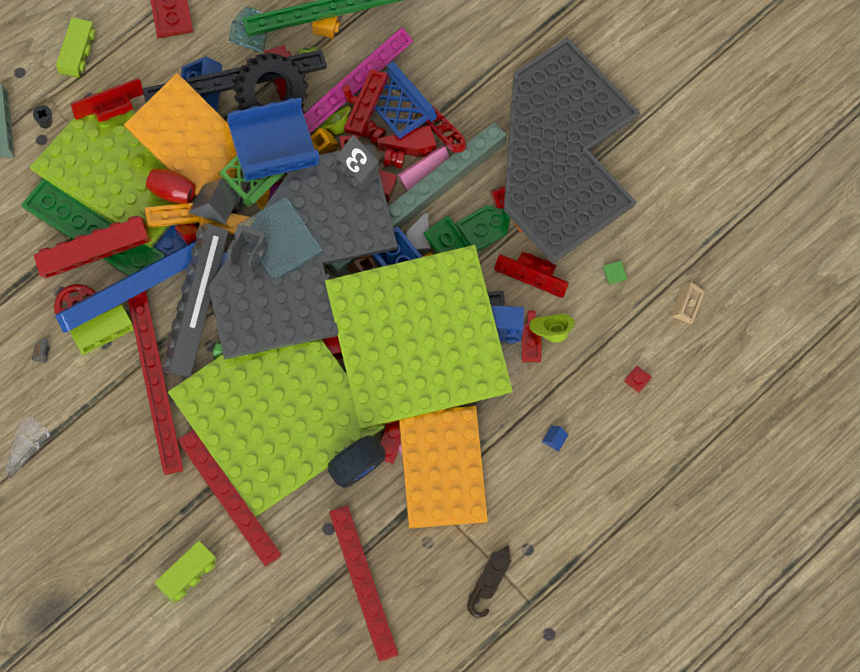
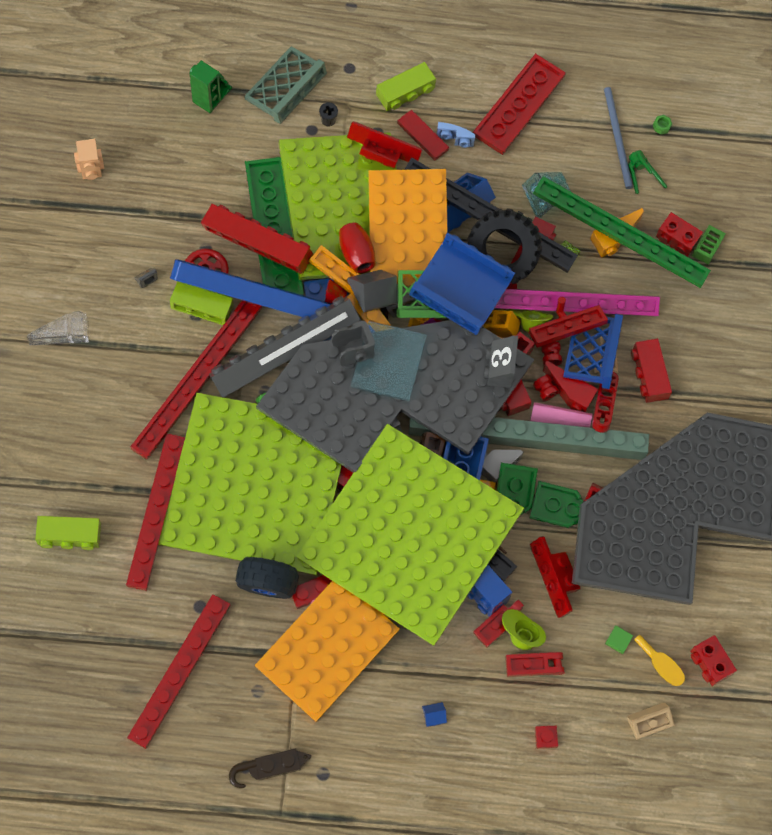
camera: 45 degrees right, 0 degrees up
none -> red tile [397,110,449,161]
none -> light blue slope [437,122,475,148]
none -> red plate [505,652,565,677]
none -> red brick [631,338,672,403]
none -> yellow piece [634,635,685,686]
none -> red brick [690,635,737,686]

